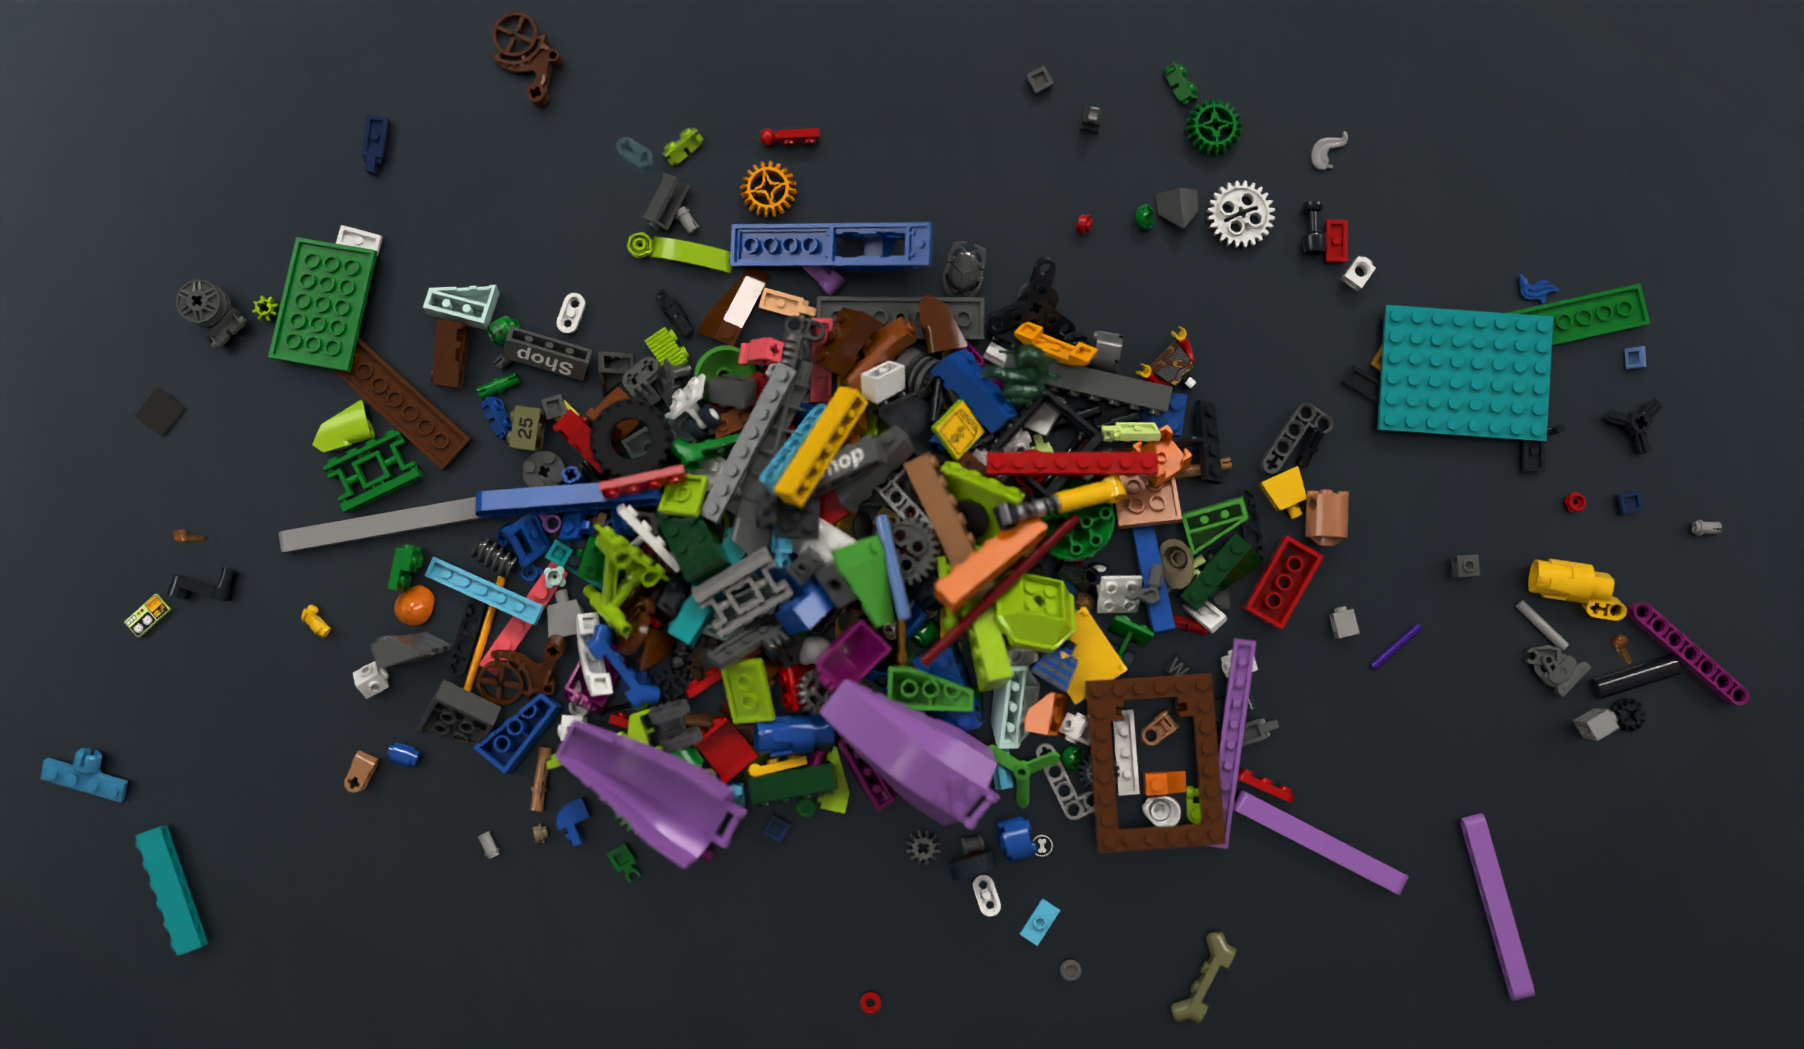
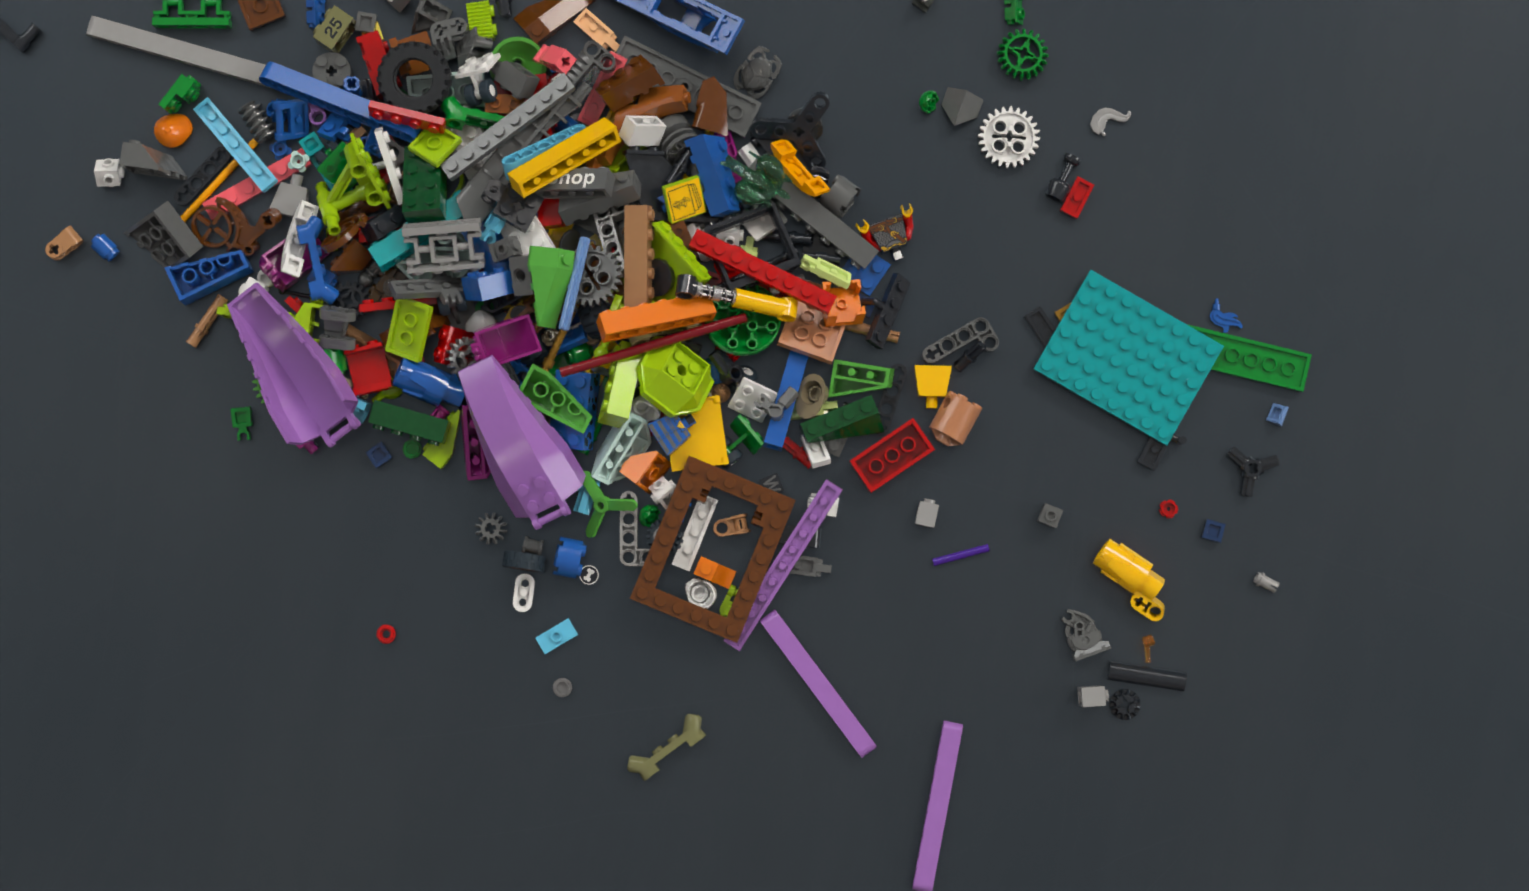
camera: 25 degrees right, 0 degrees up
yellow arm [301,604,331,638] -> none
light grey pin [477,831,500,860] -> none
dark tan plate [533,824,548,844] -> none
blue brick [556,796,593,847] -> none
yellow plate [746,755,808,776] -> none
medium lavender piece [803,267,846,296] -> none
red plate [1076,214,1093,235] -> none
red plate [1237,768,1295,803] -> none
white brick [1340,256,1376,291] -> none
light grey piece [1516,600,1569,651] -> none
magenta beam [1627,602,1750,705] -> none

